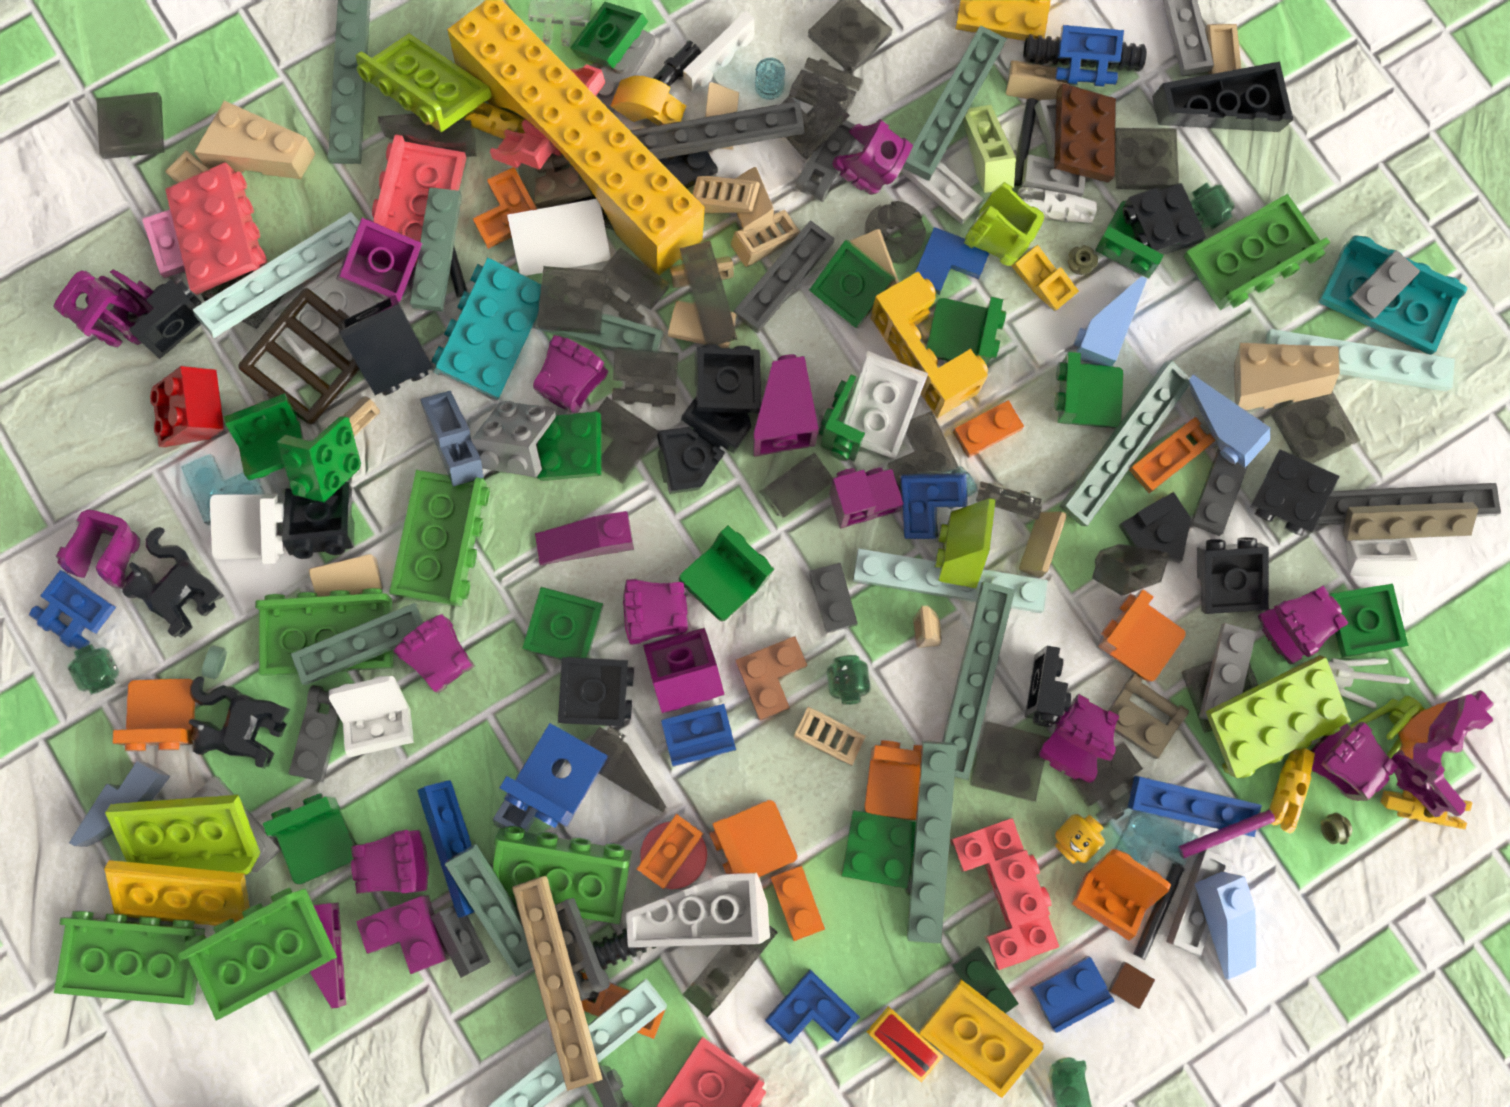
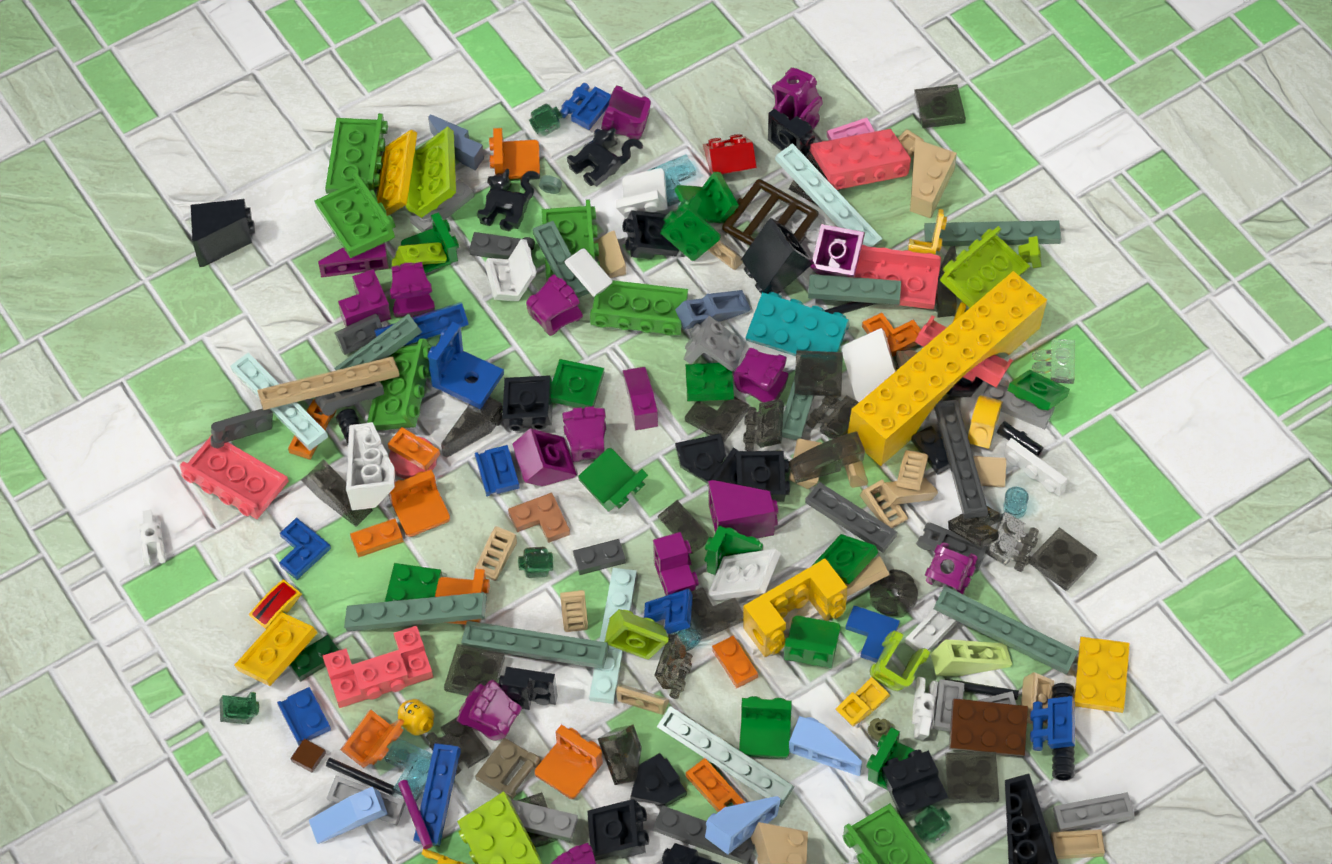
camera: 95 degrees right, 20 degrees down
none -> lime bracket [392,242,447,266]
none -> white slope [565,248,612,296]
none -> yellow bracket [907,209,947,255]
none -> lime tile [1018,236,1042,268]

